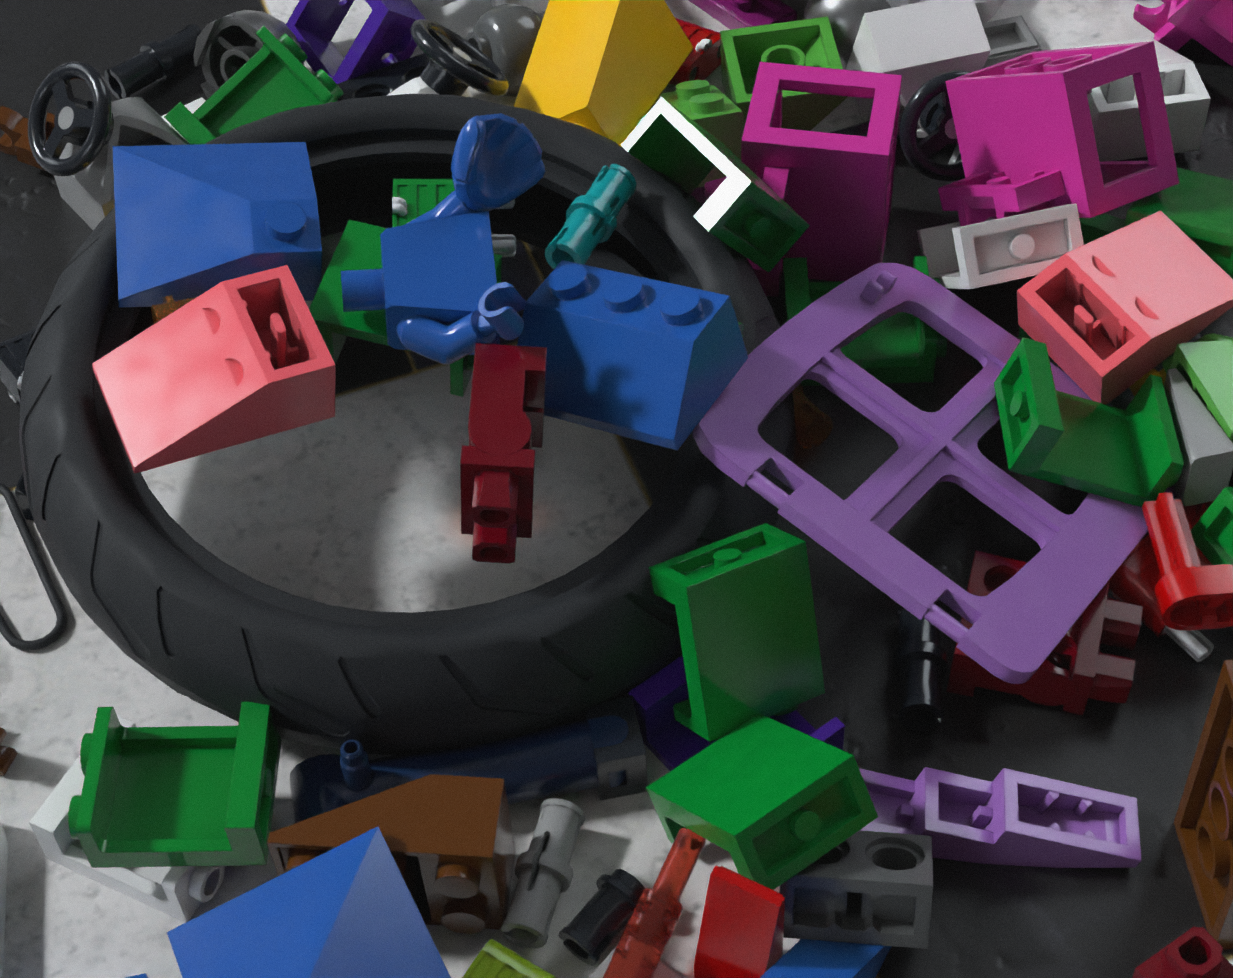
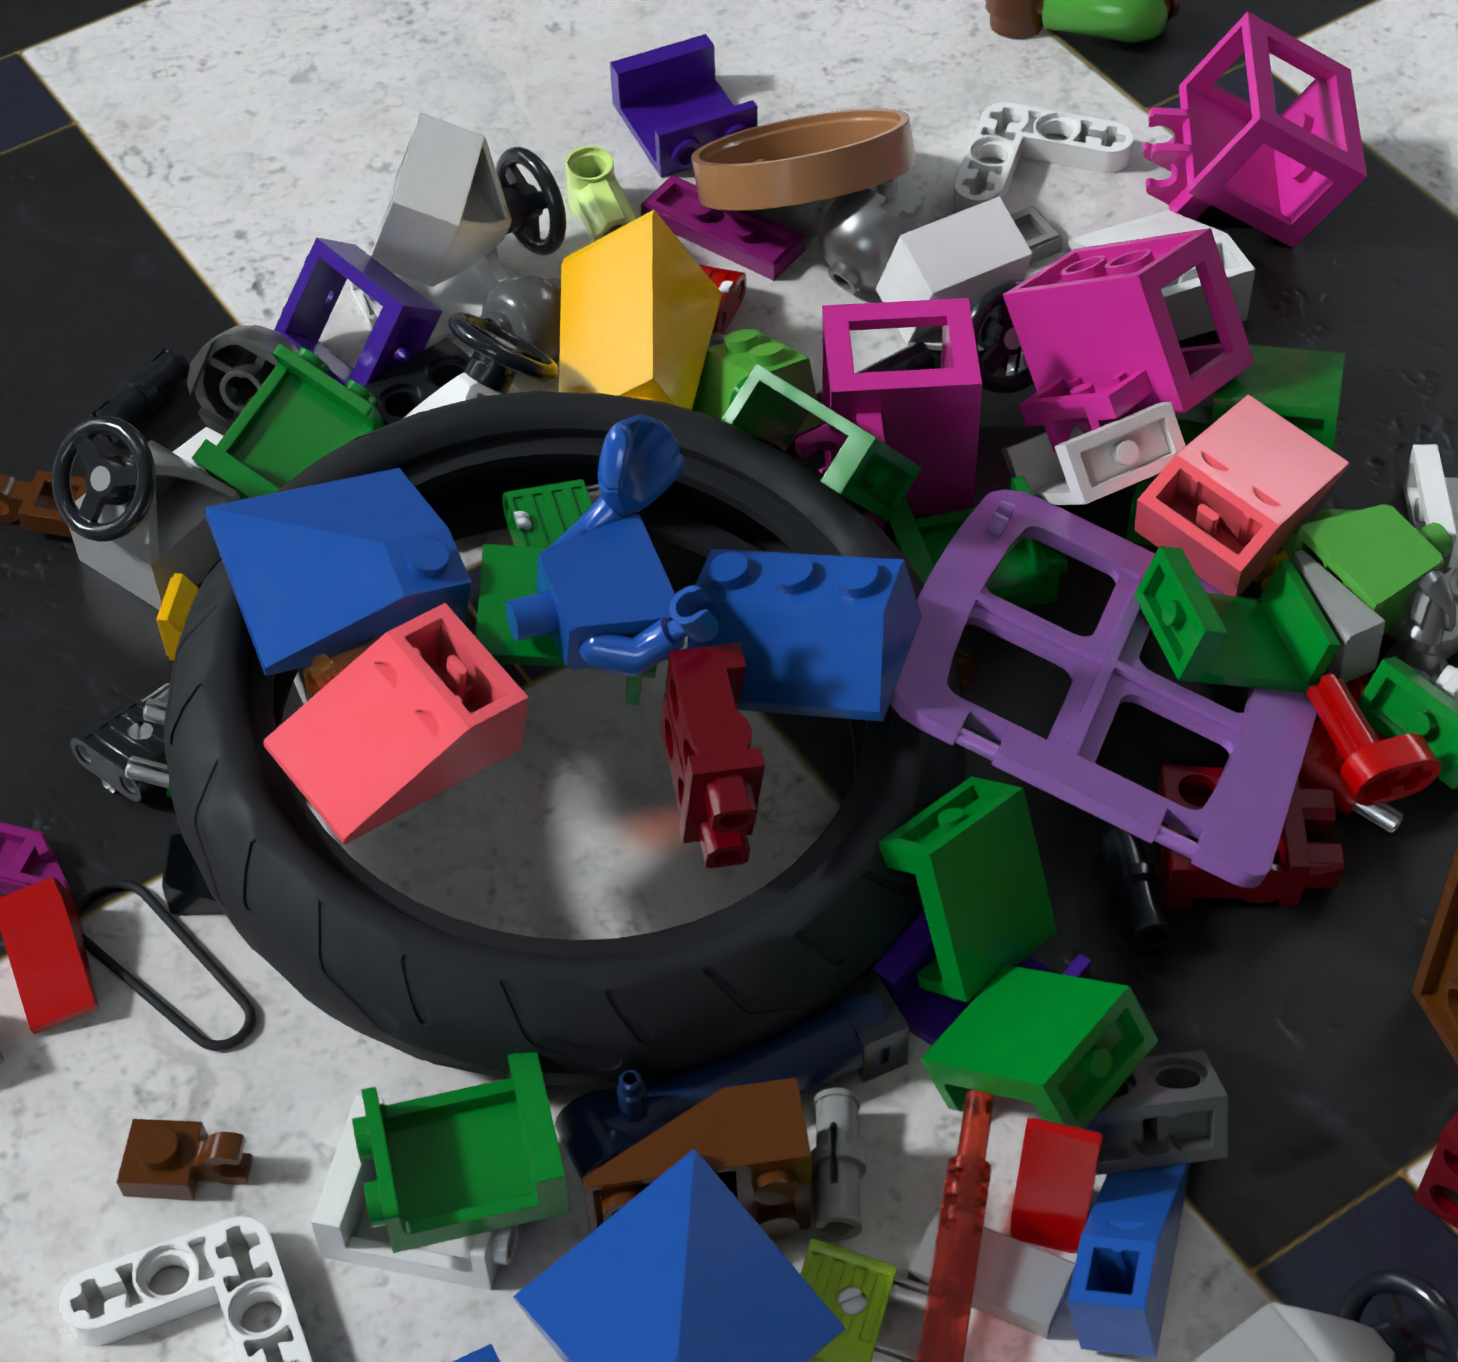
camera: 15 degrees left, 0 degrees up
teal pin [545,164,637,269] -> none
black pin [558,869,649,966] -> none
bright green slope [720,16,848,131] -> none
medium lavender slope [859,767,1141,868] -> none

